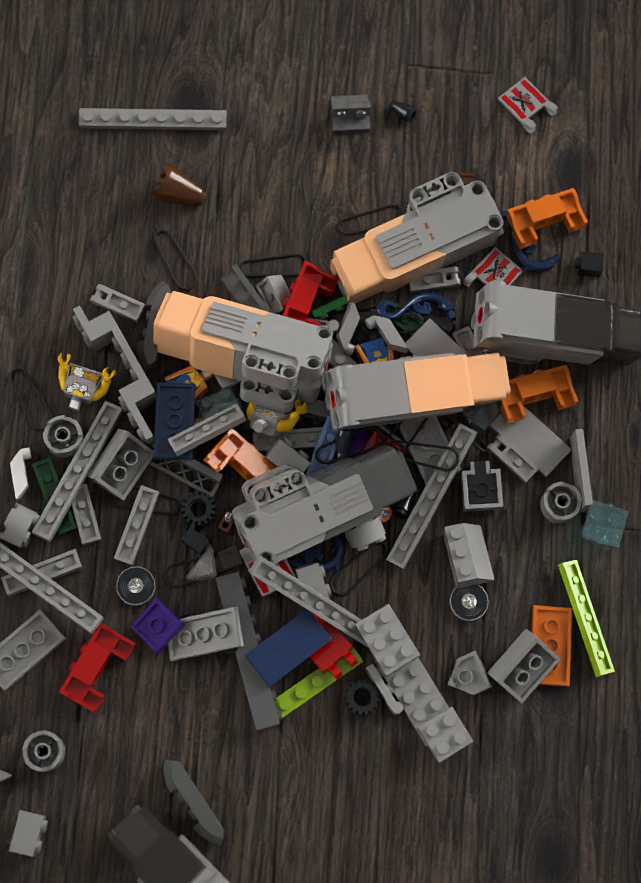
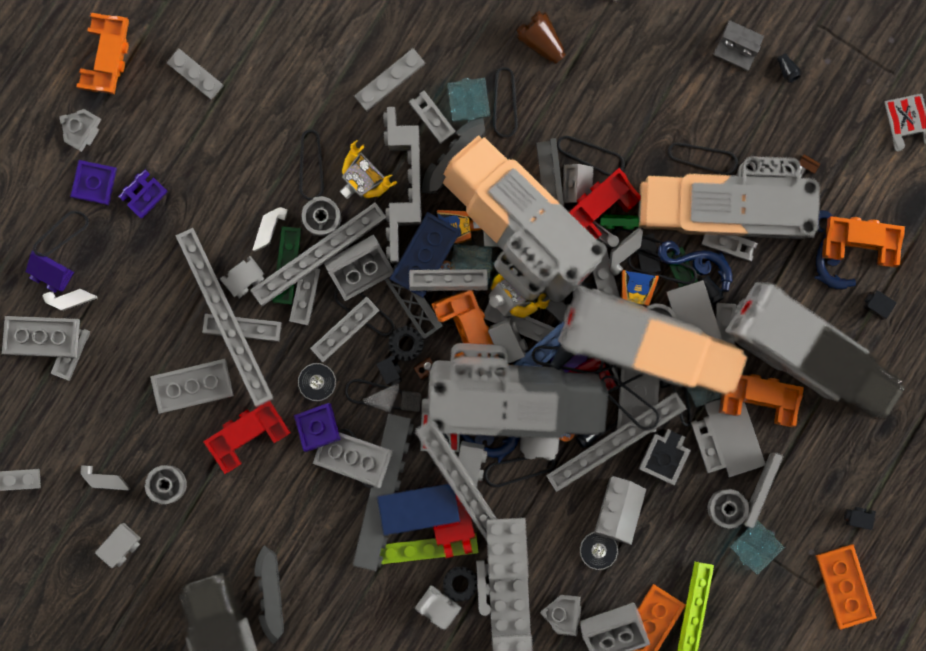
camera: 35 degrees right, 10 degrees up
light grey piece [365,316,407,353] -> none
flag [463,247,523,287] -> none
none -> light grey plate [354,48,425,112]
none -> light grey brick [415,585,461,630]
none -> clear light blue plate [447,78,490,122]

